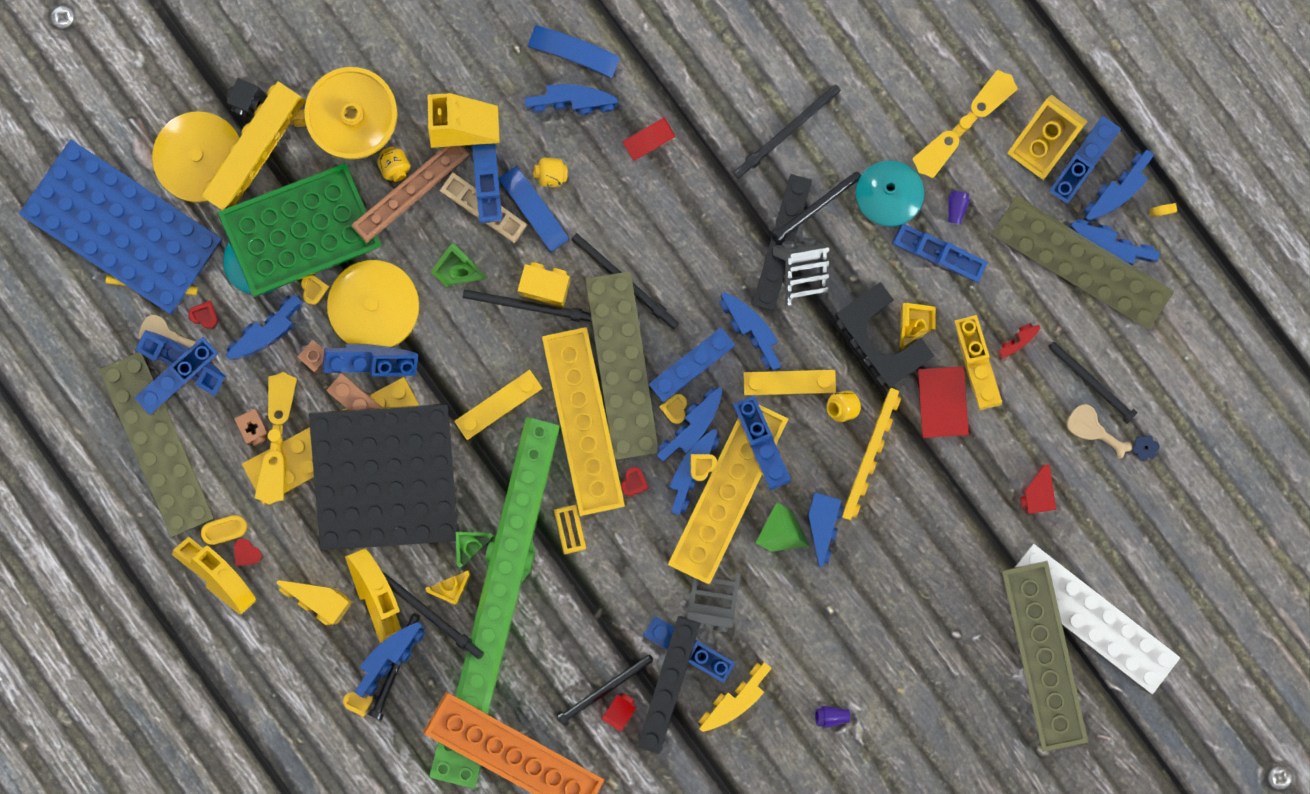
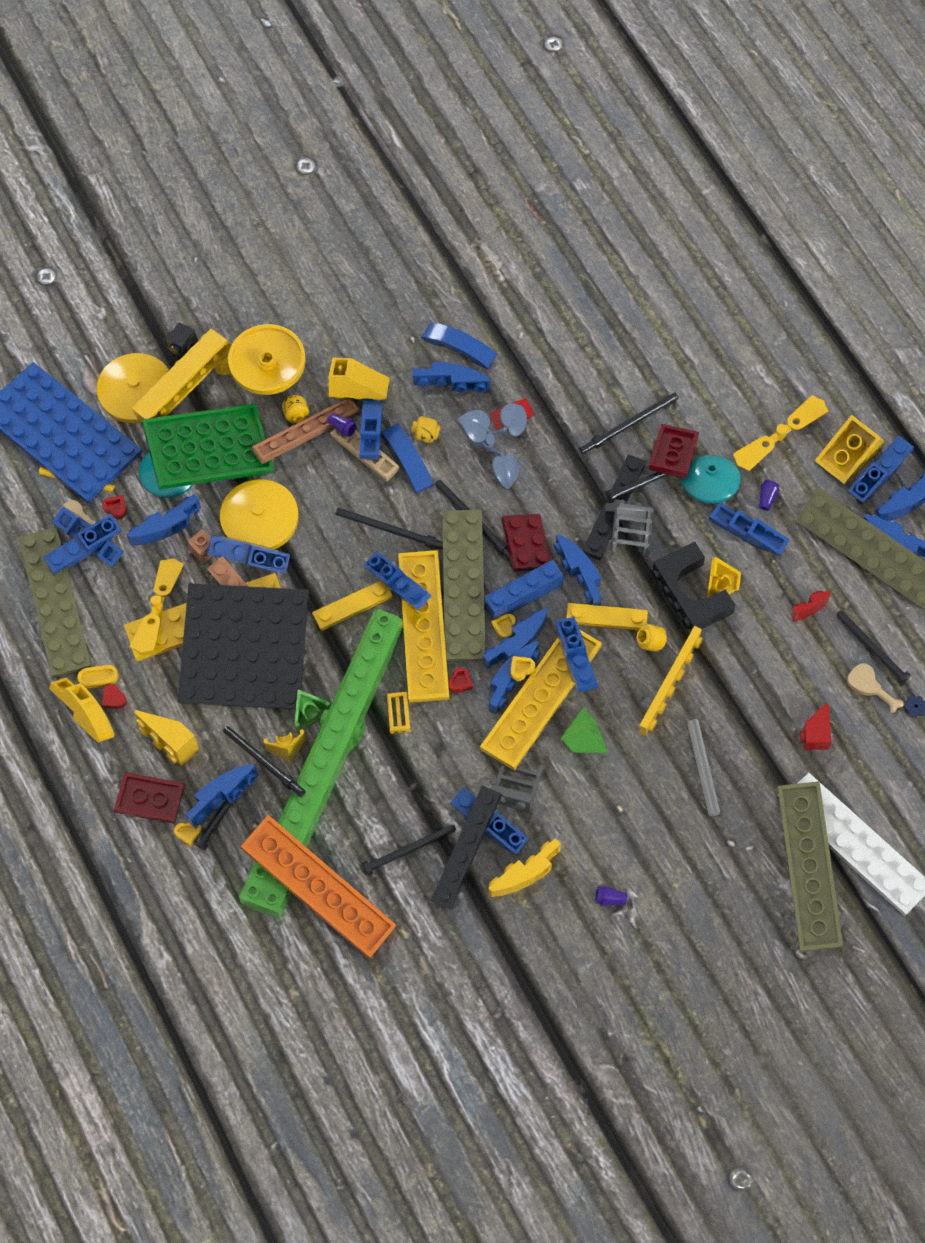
camera: 10 degrees right, 20 degrees down
nougat brick [235,409,269,446] -> none
yellow tile [301,275,330,305] -> none
yellow slope [345,548,401,643] -> none
bright green slope [431,243,487,288] -> none
yellow brick [518,262,571,308] -> none
red slope [602,693,637,732] -> none
blue slope [807,493,844,567] -> none
red tile [917,366,969,438] -> none
yellow slope [954,315,1002,411] -> none
none -> dark red plate [114,772,185,824]
none -> dark purple cone [327,413,357,437]
none -> blue slope [363,551,431,610]
none -> sand blue plant [457,403,527,490]
none -> dark red plate [501,514,551,572]
none -> dark red plate [648,424,699,478]
none -> light grey axle [687,719,720,816]

